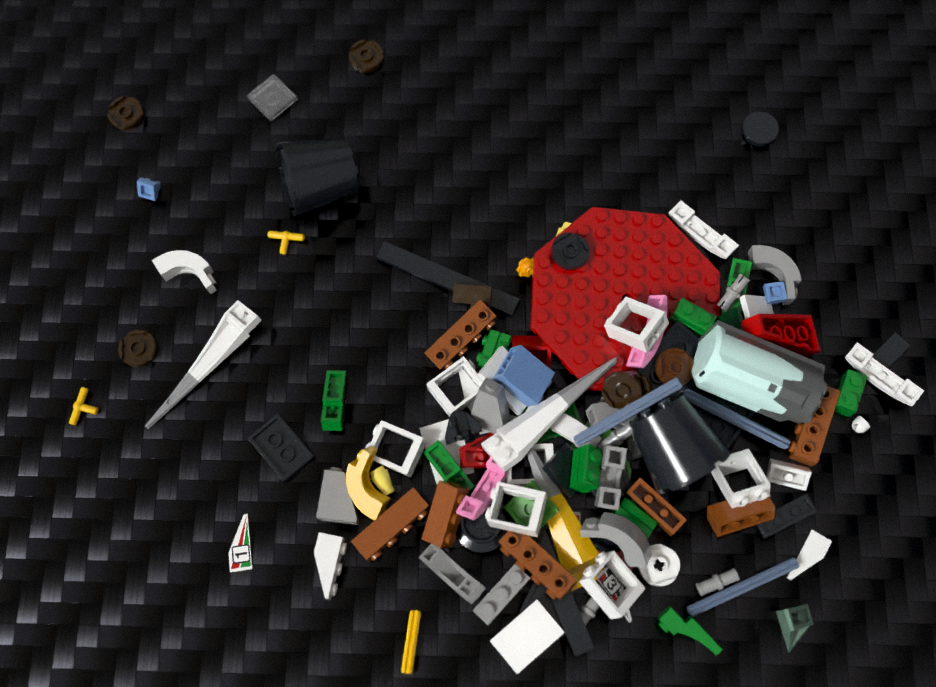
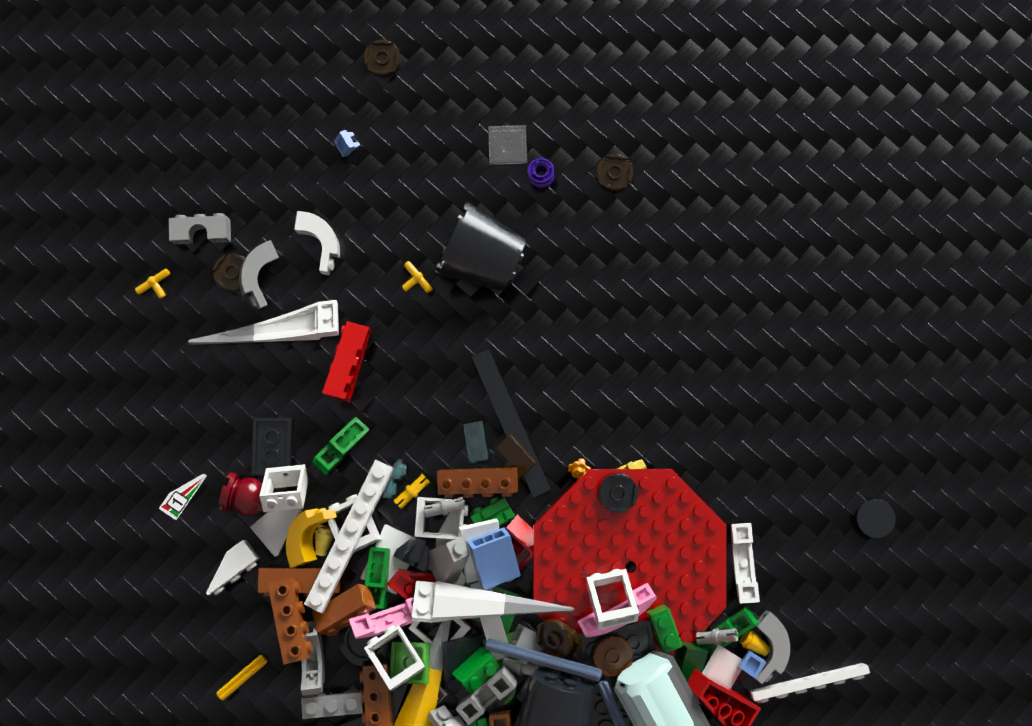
camera: 35 degrees right, 10 degrees up
none -> light grey arch [169,213,231,245]
none -> dark red tile [219,472,263,516]
none -> light grey arch [239,240,279,309]
none -> white window [260,465,308,512]
none -> dark orange brick [268,578,313,664]
none -> white plate [304,460,394,613]
none -> red wedge [322,321,371,403]
none -> clear light blue slope [383,459,406,499]
none -> yellow pin [393,474,430,509]
none -> light grey pin [424,497,465,518]
none -> clear light blue slope [464,421,489,463]
none -> dark purple wheel [528,158,554,189]
none -> yellow cone [740,631,770,657]
none -> white plate [749,663,870,703]

